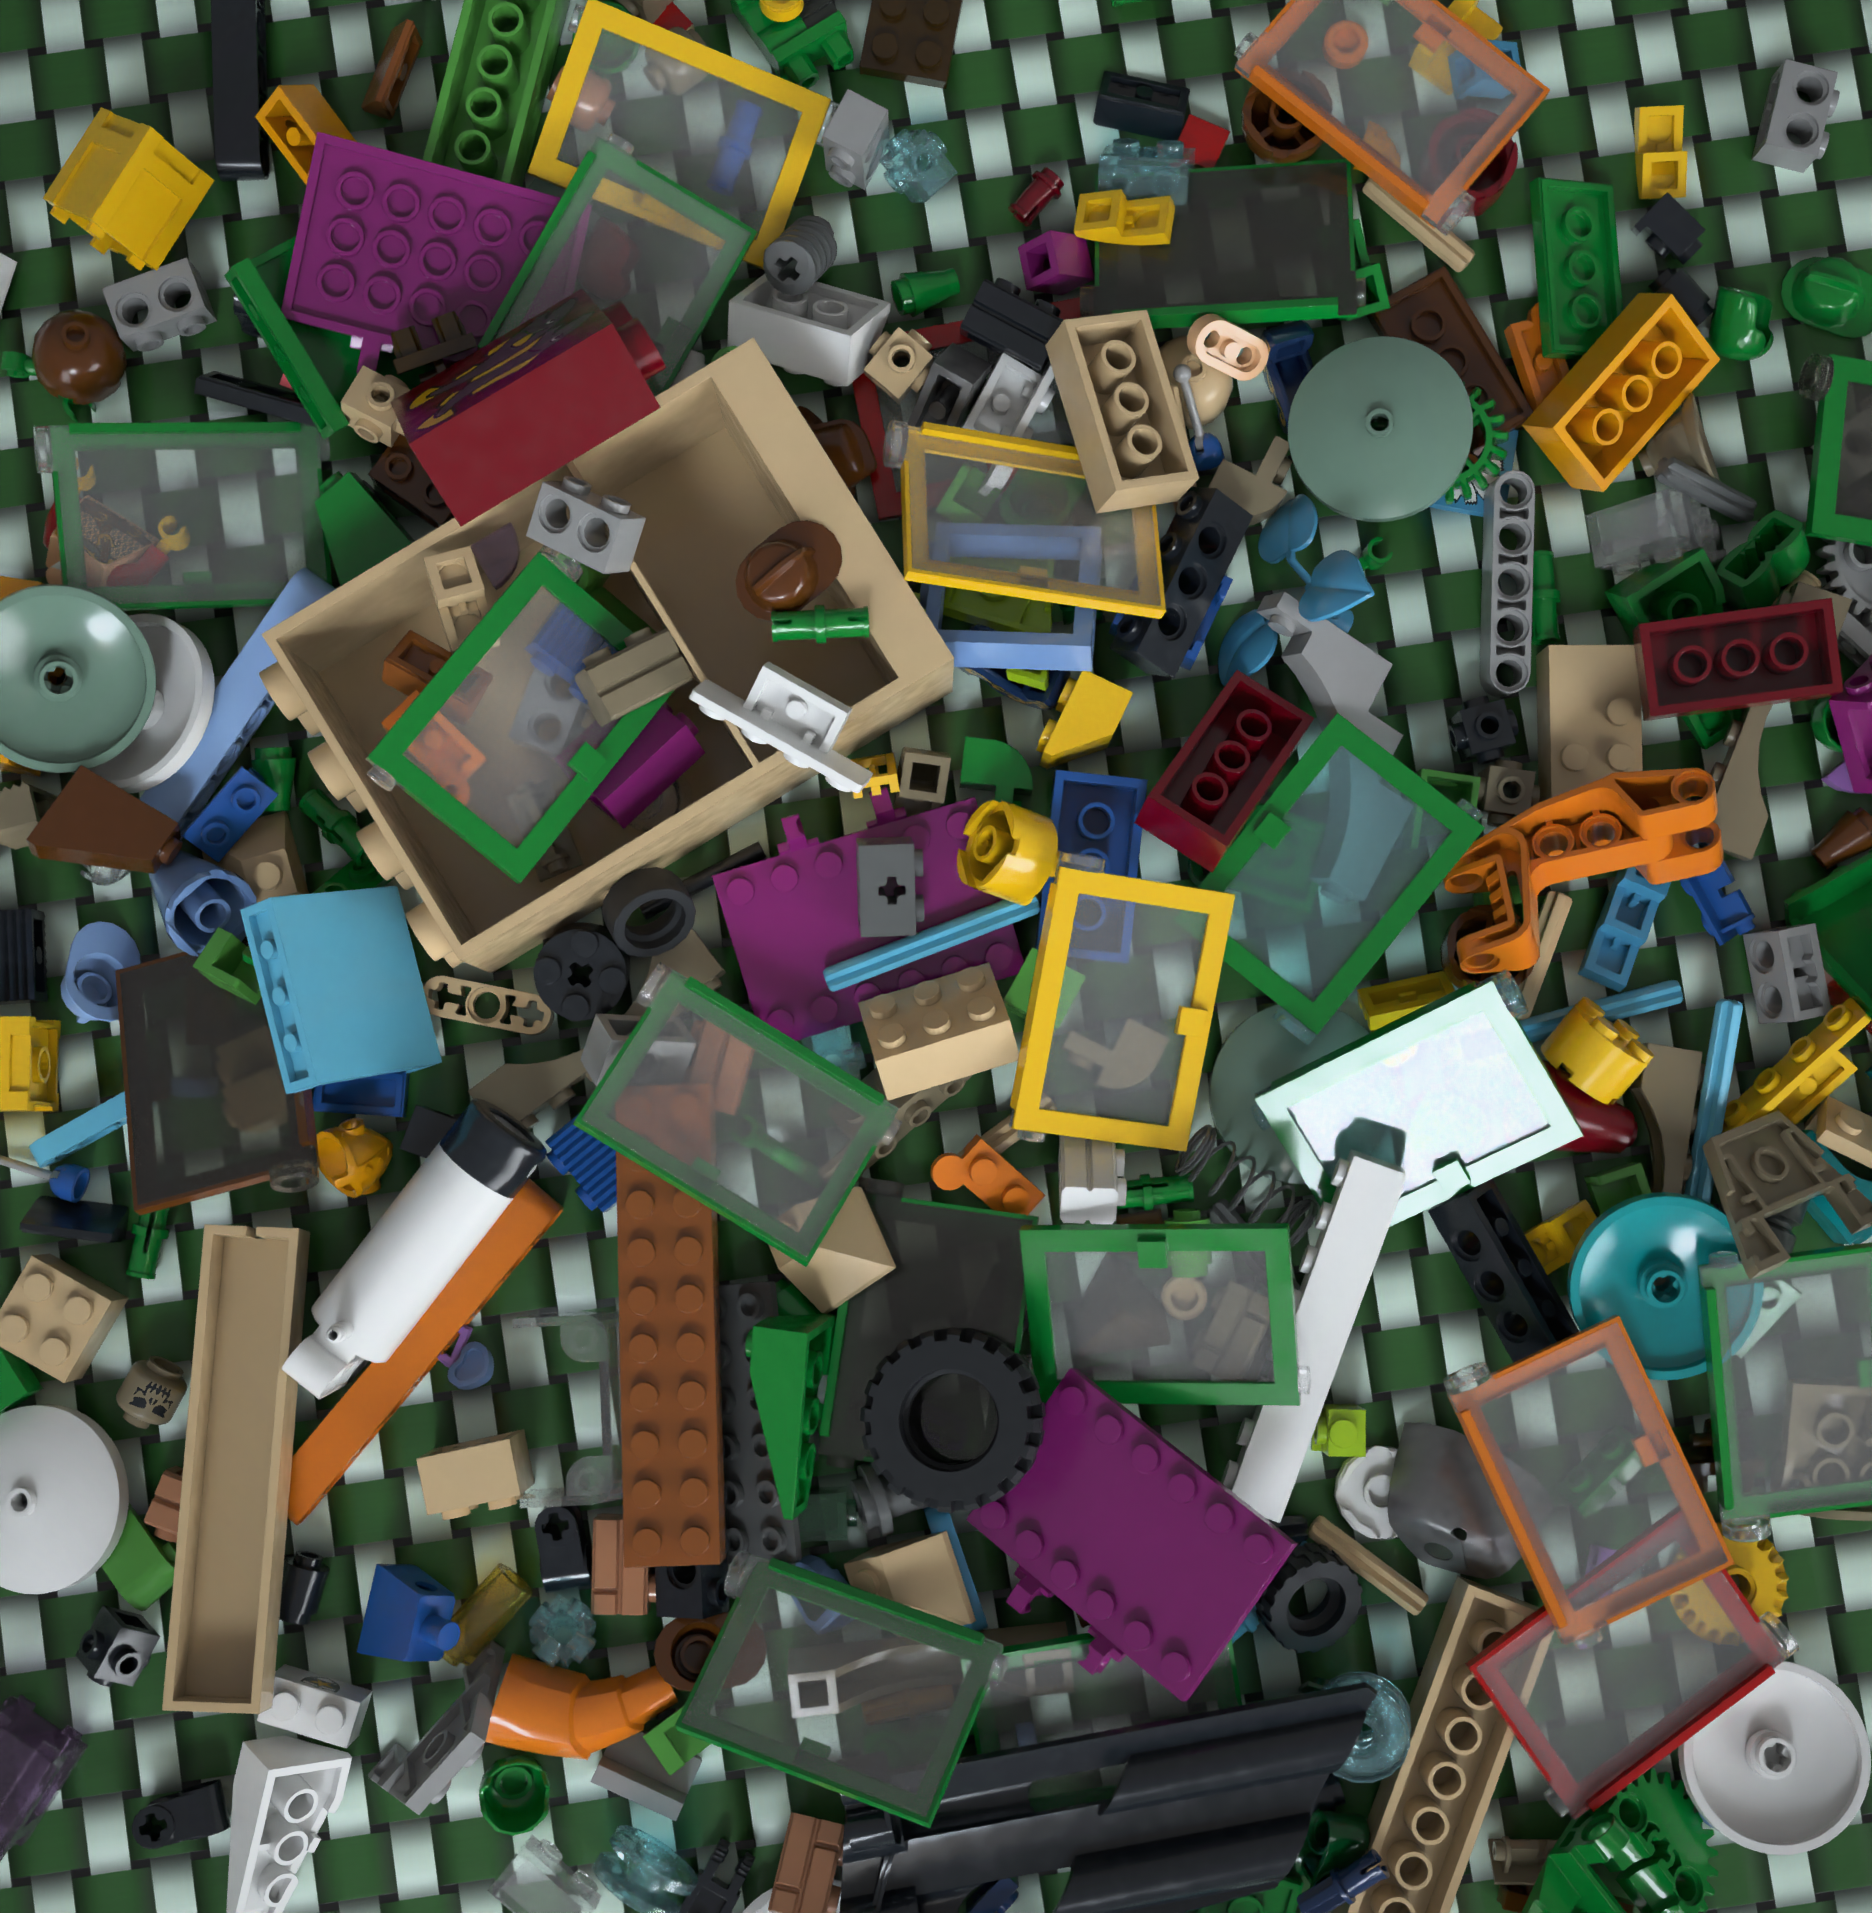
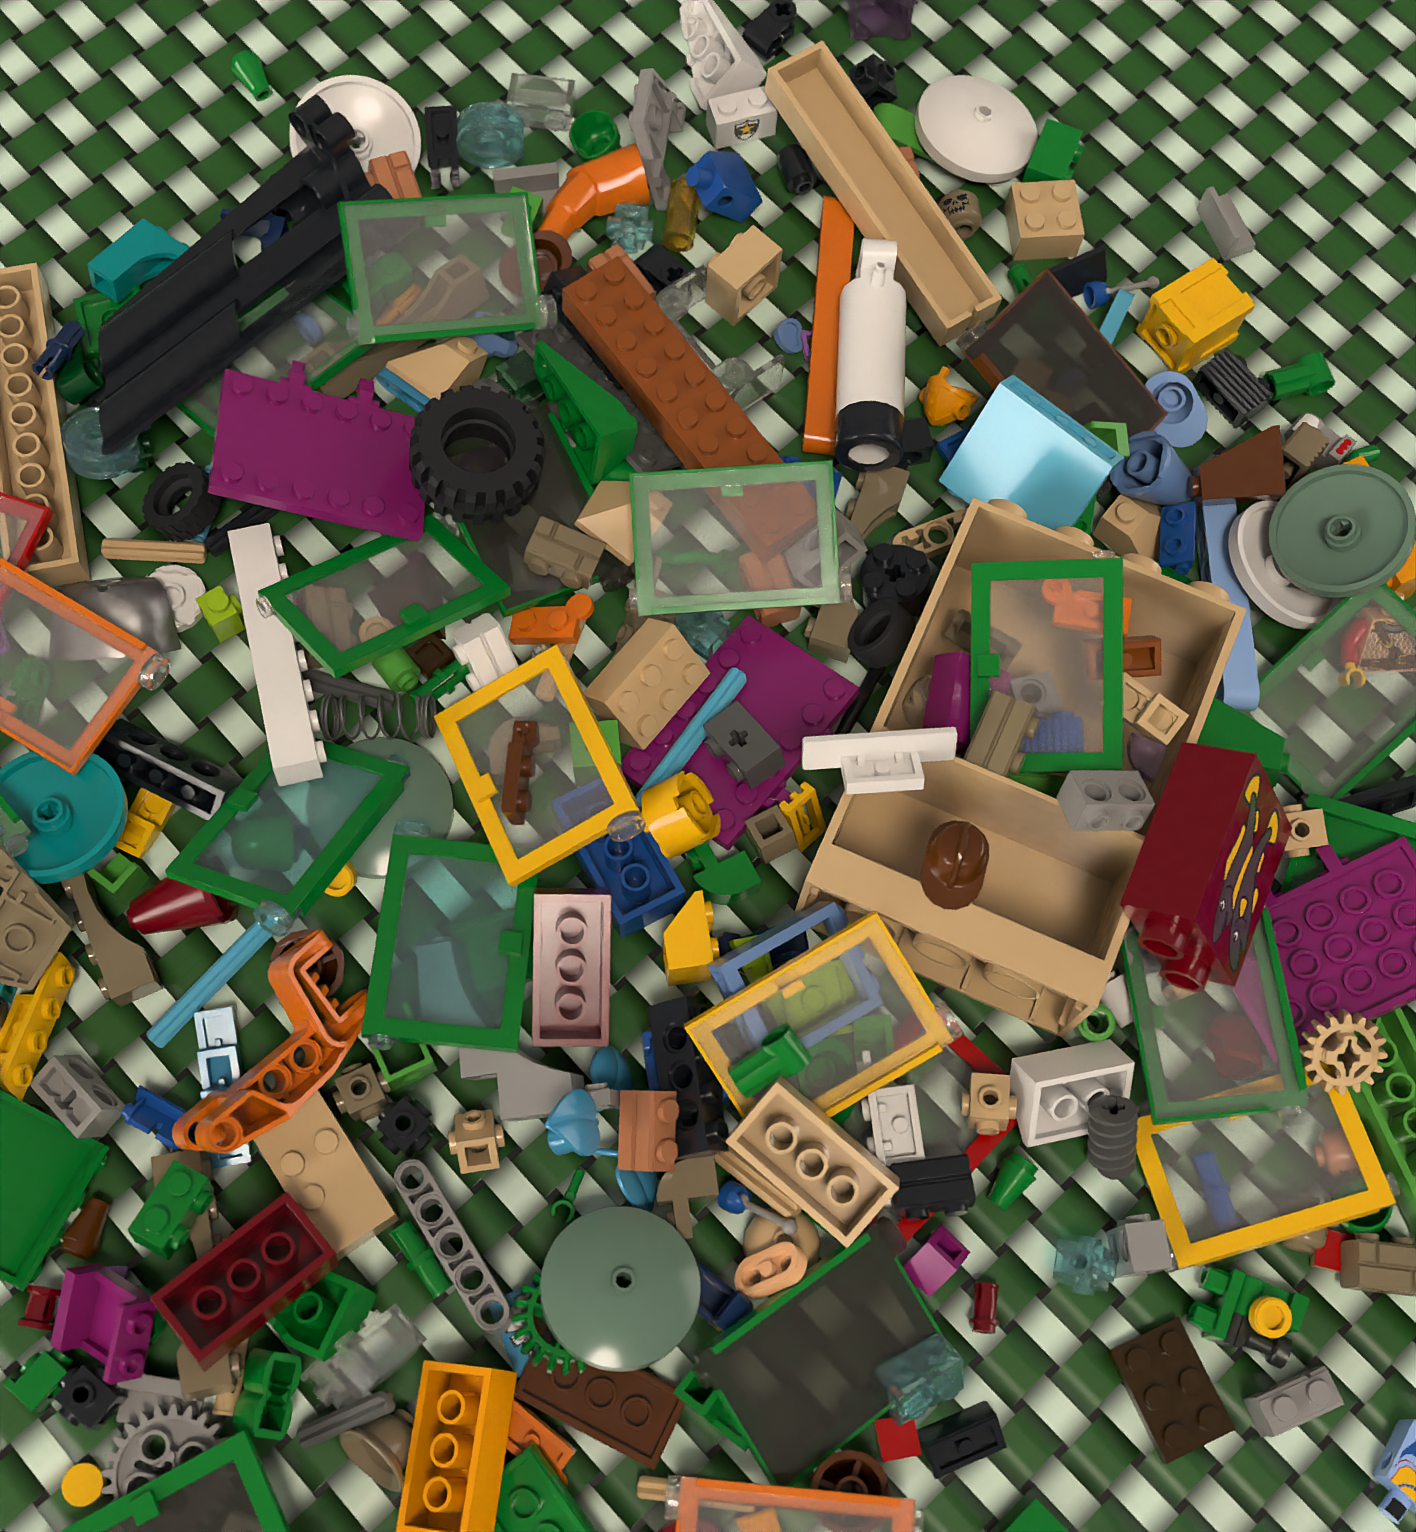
camera: 140 degrees right, 15 degrees down
dark brown hips [391,311,477,383] -> none
green pin [771,605,870,644] -> none
reddish brown piece [797,406,877,497] -> none
flat silver slope [904,343,992,434] -> none
yellow slope [1074,189,1175,245] -> none
yellow tile [1357,971,1455,1031] -> none
tan axle [1506,891,1572,1021] -> none
yellow brick [1540,996,1654,1105] -> none
medium azure axle [1684,999,1743,1203] -> none
none -> green brick [127,1159,214,1261]
none -> tan brick [448,1109,505,1174]
none -> reddish brown hinge [501,720,540,825]
none -> dark tan brick [523,516,607,590]
none -> nougat brick [618,1090,679,1172]
none -> green piece [727,1024,812,1098]
none -> tan gear [1299,1009,1388,1095]

